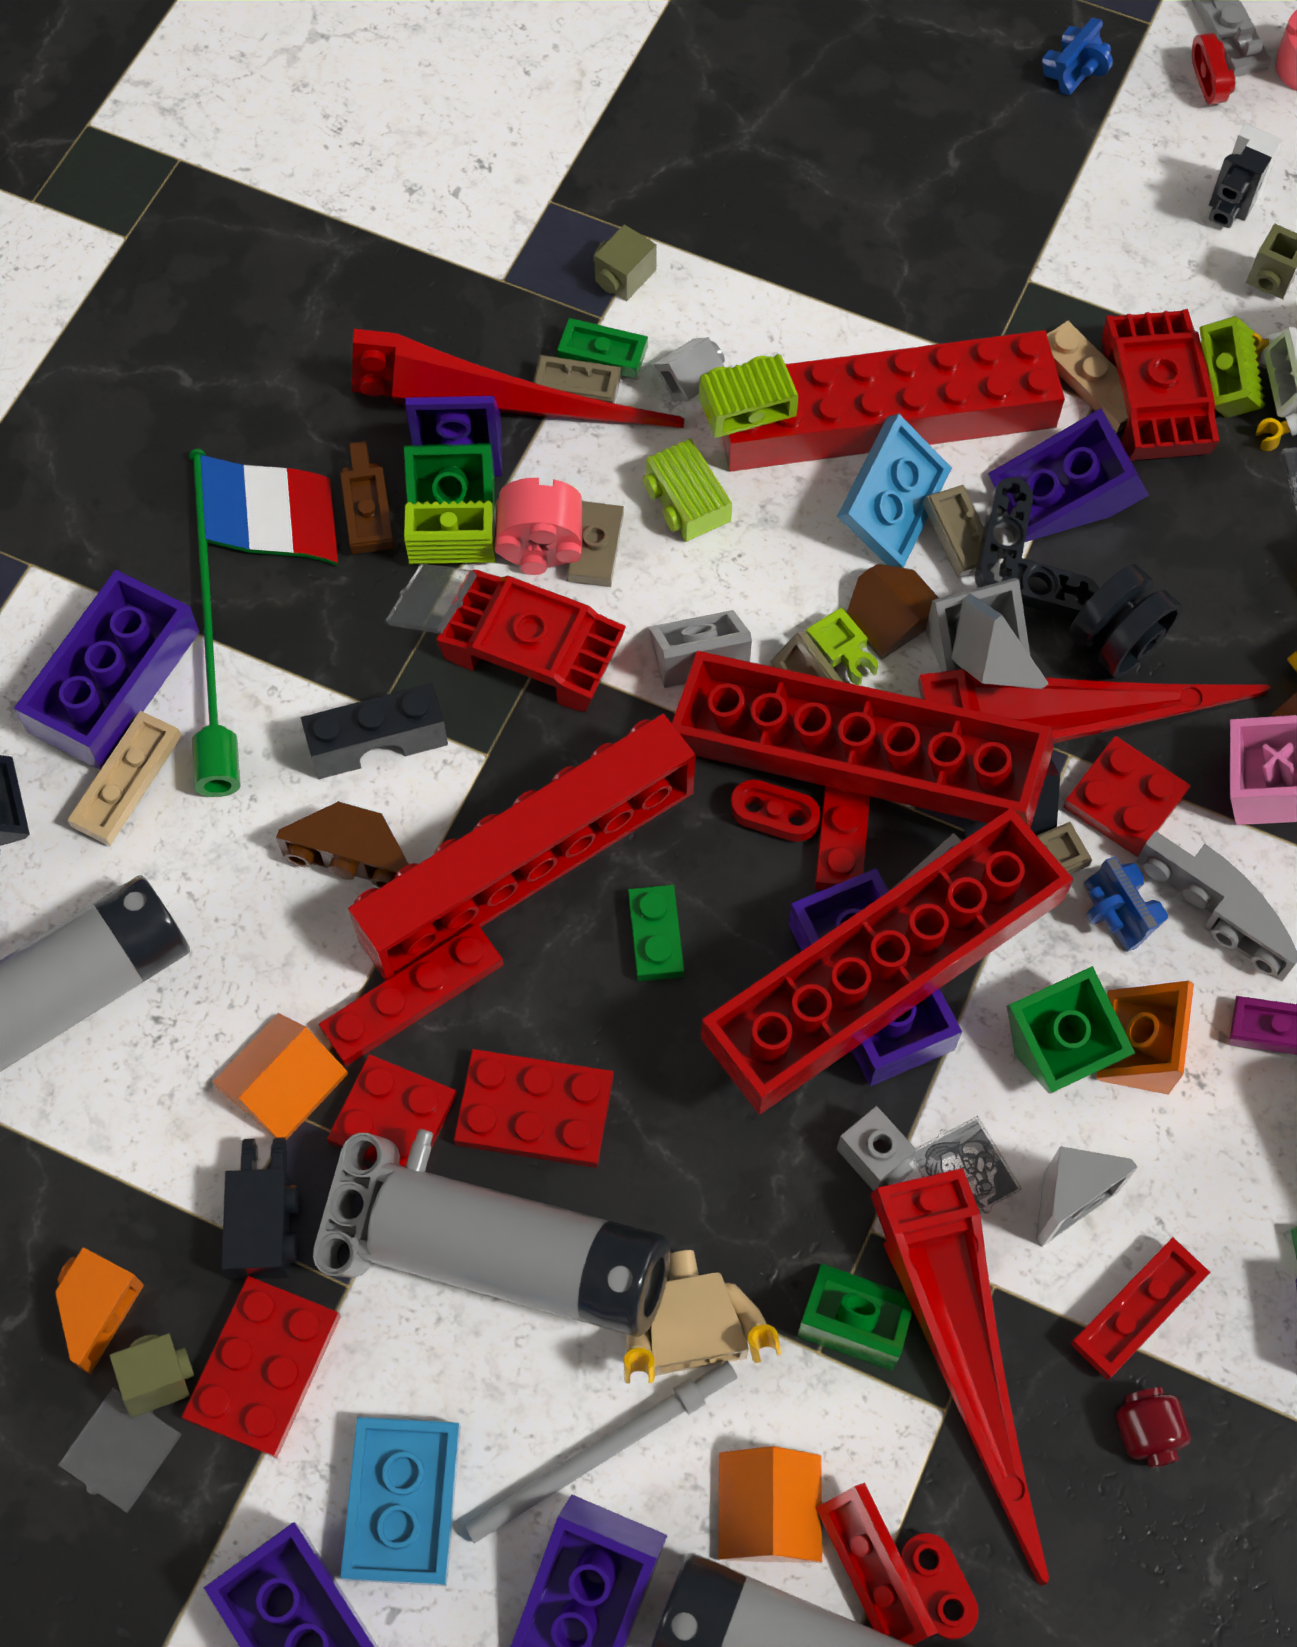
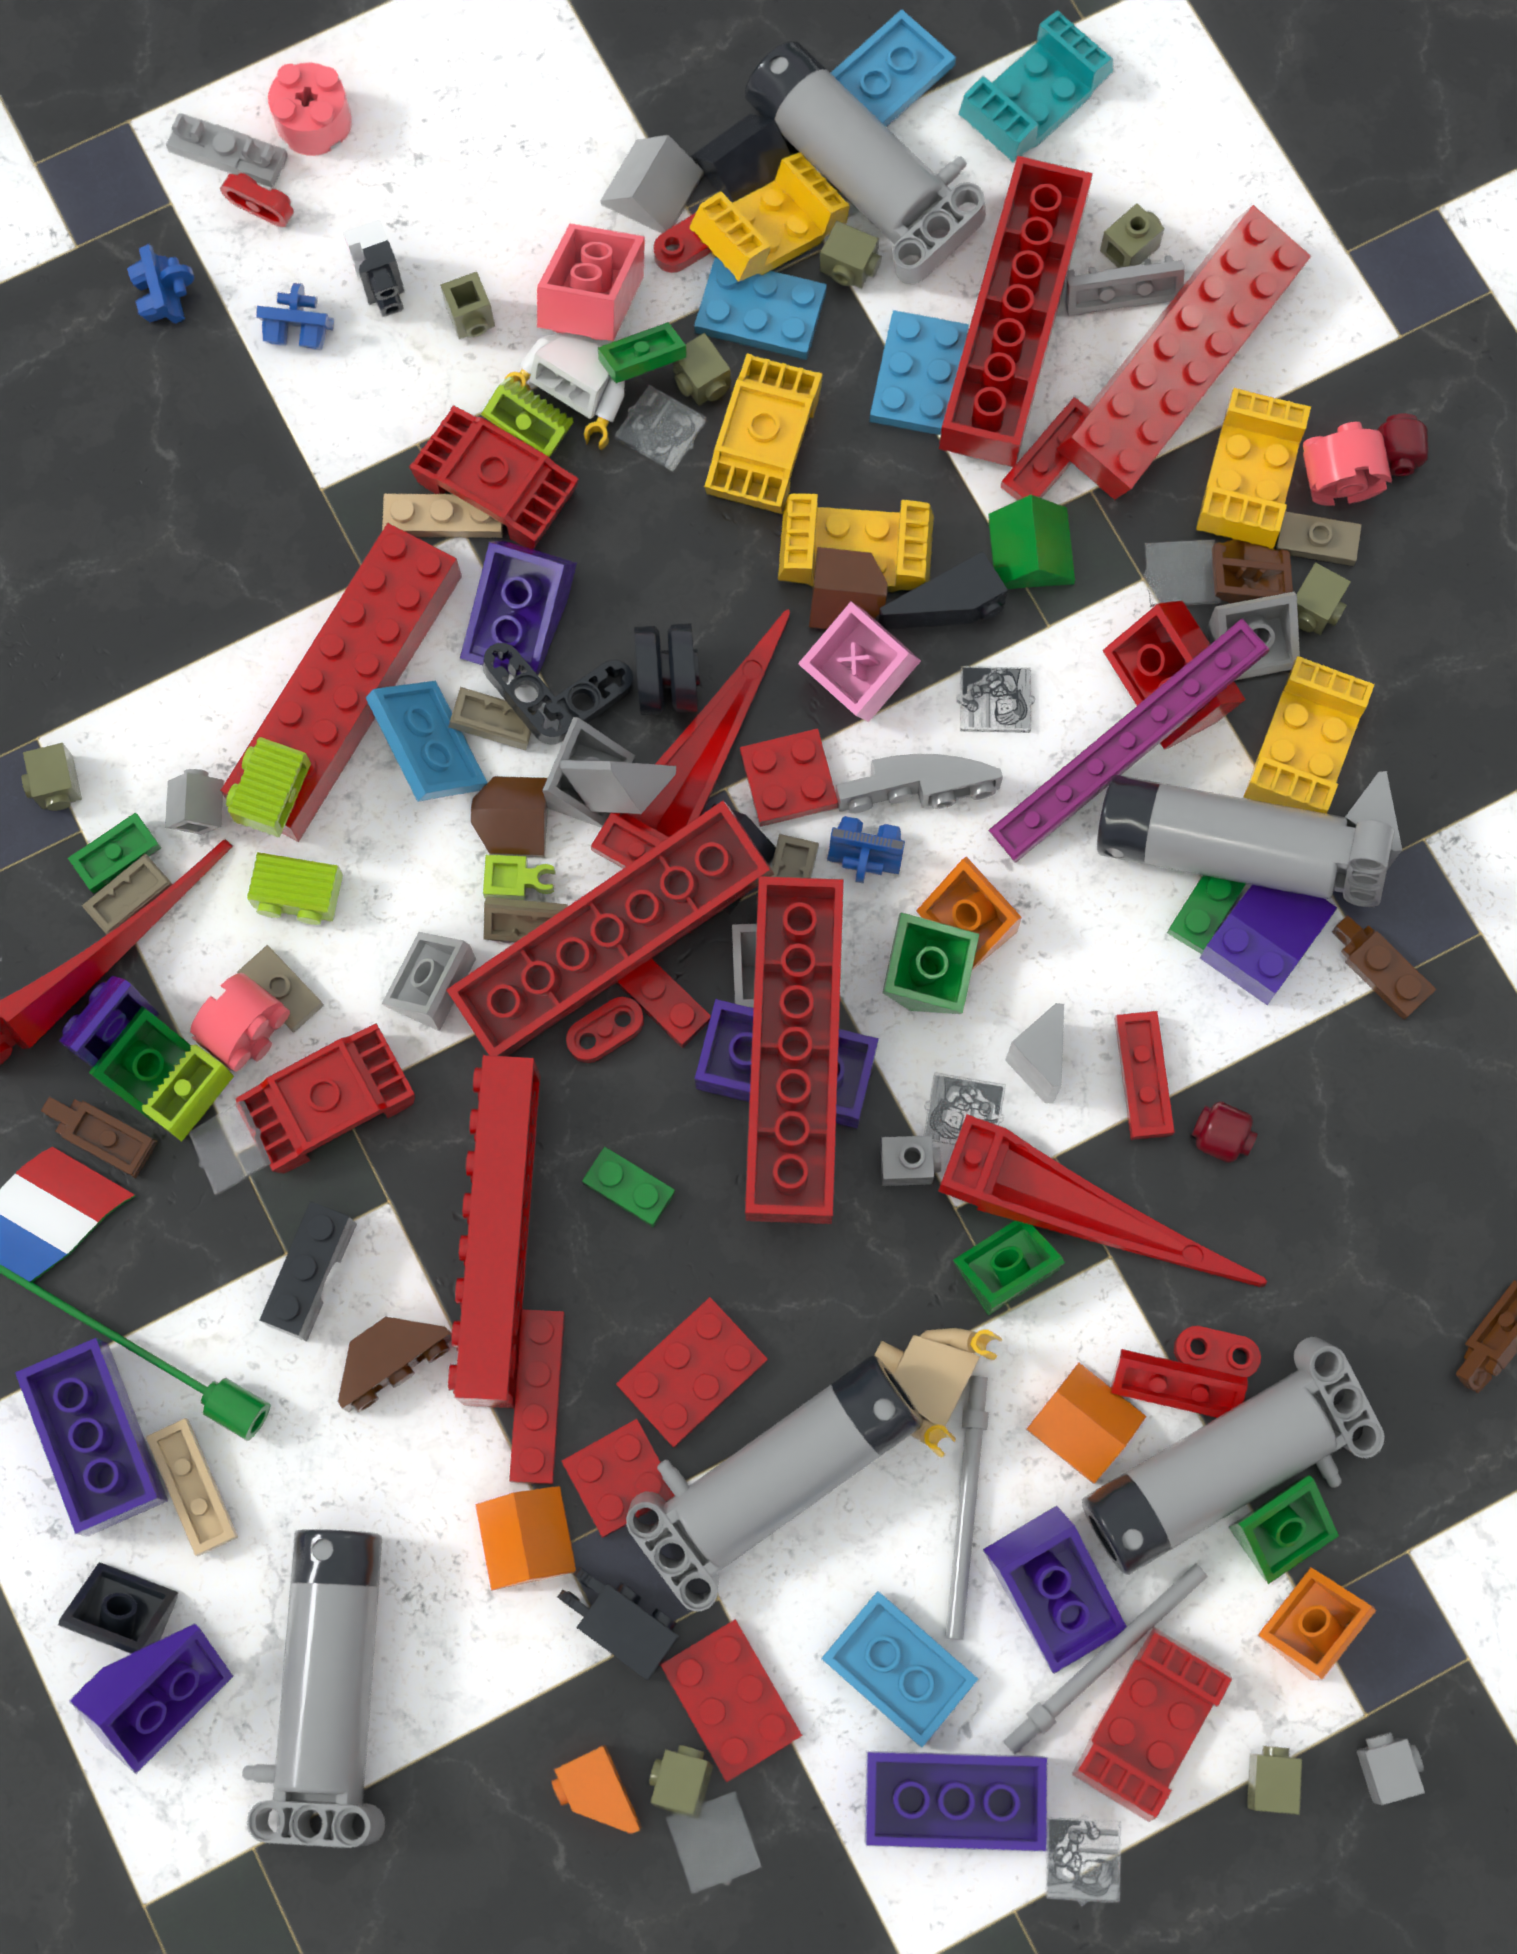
camera: 50 degrees left, 10 degrees up
none -> blue hips [256,283,334,350]

